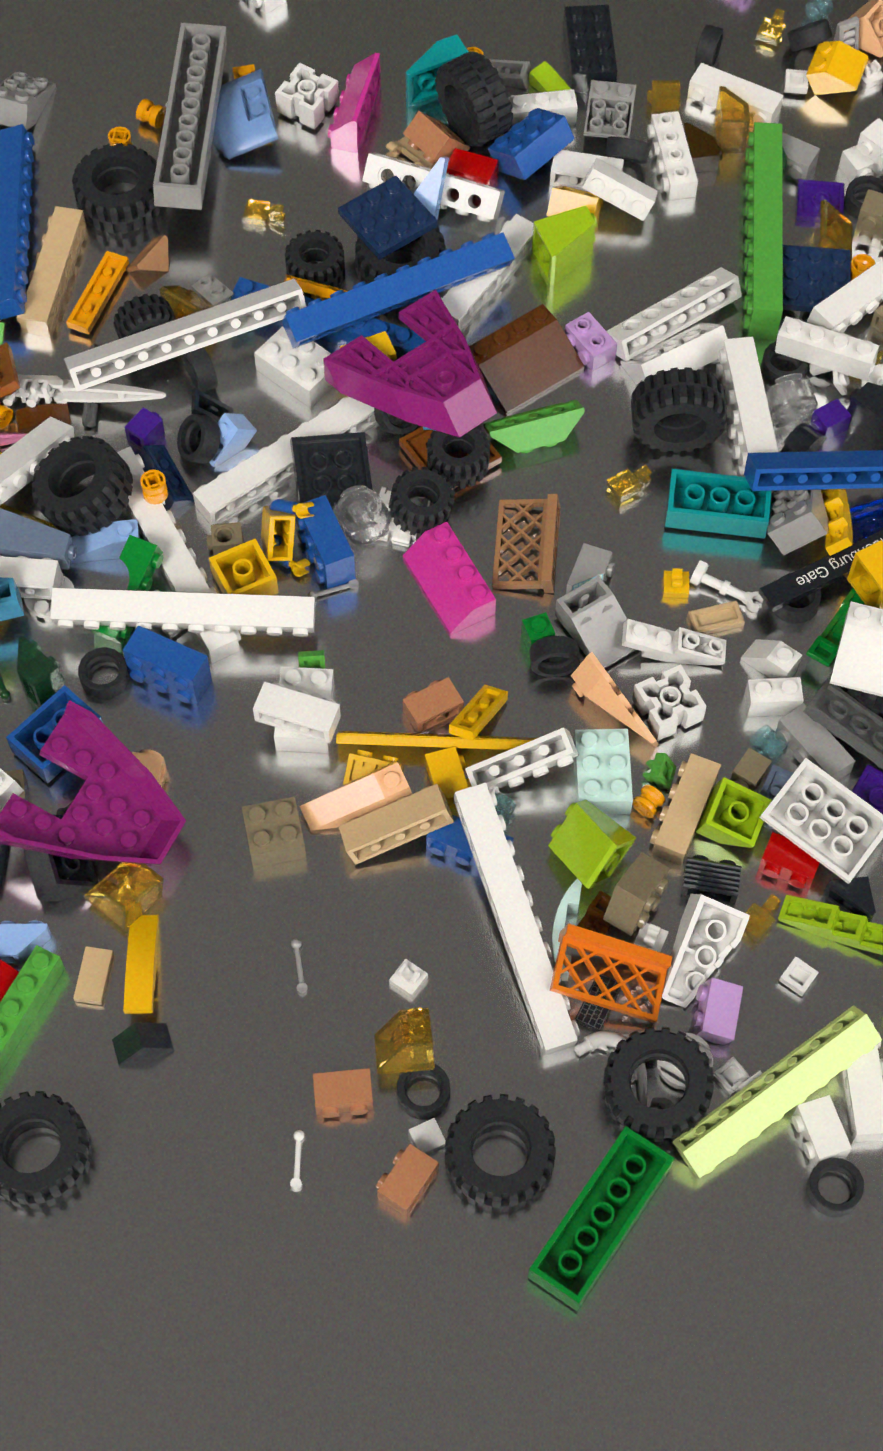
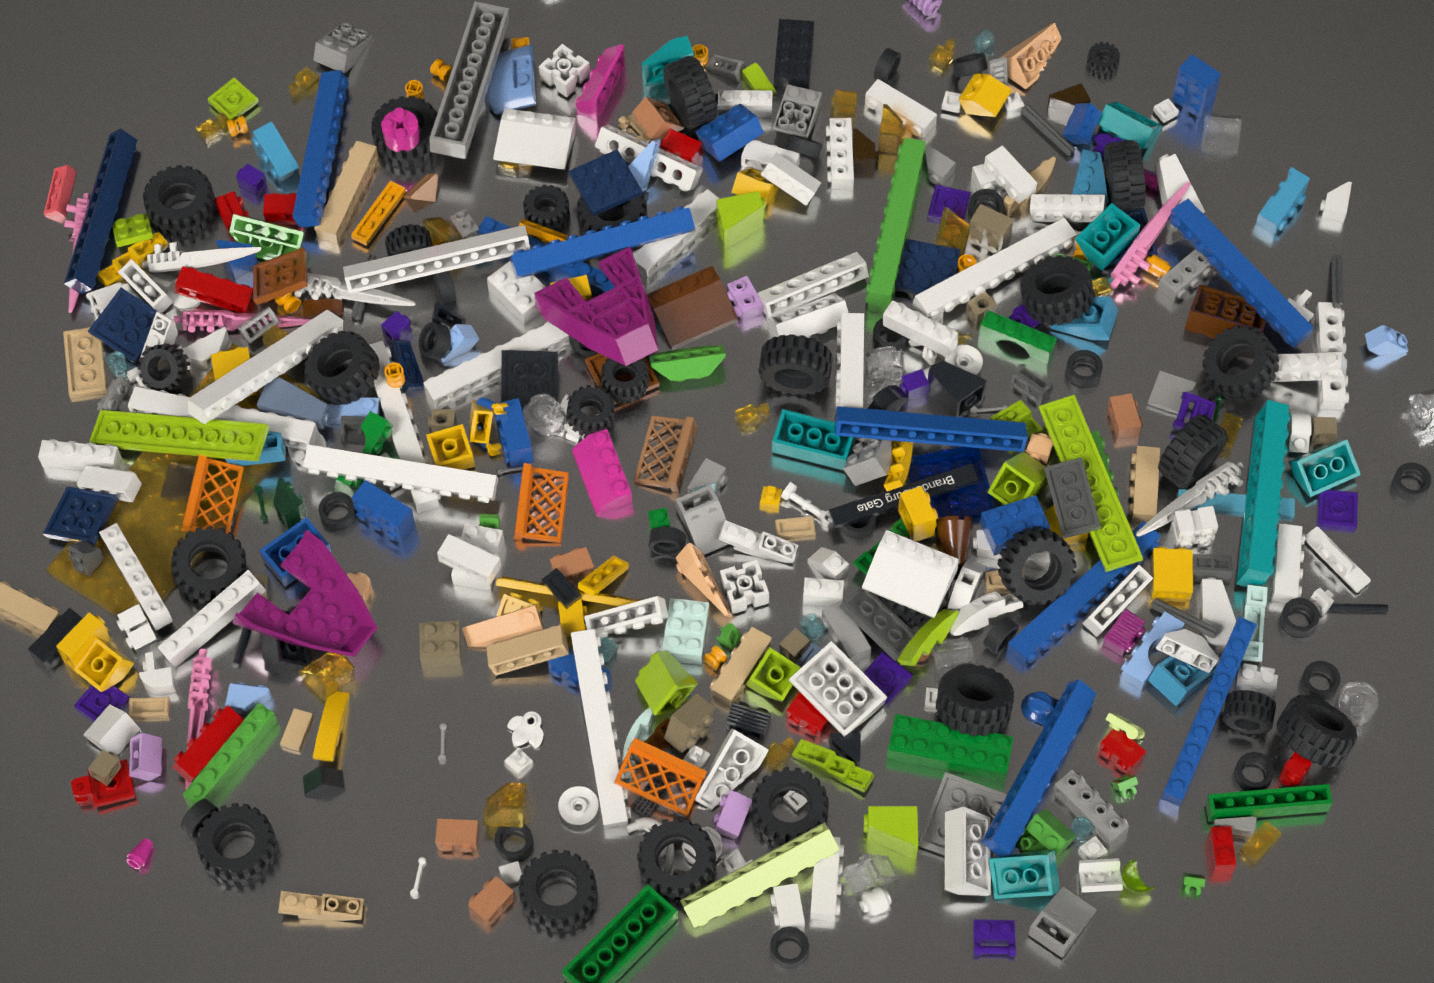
camera: 10 degrees right, 0 degrees up
none -> tan slope [278,891,364,921]
none -> dark grey hinge [340,416,366,444]
none -> dark pink brick [381,108,420,152]
none -> white slope [493,108,575,170]
none -> white plate [507,711,544,748]
none -> orange fence [513,463,568,543]
none -> black tile [541,568,582,609]
none -> white dish [558,786,599,825]
none -> black tyre [752,767,829,847]

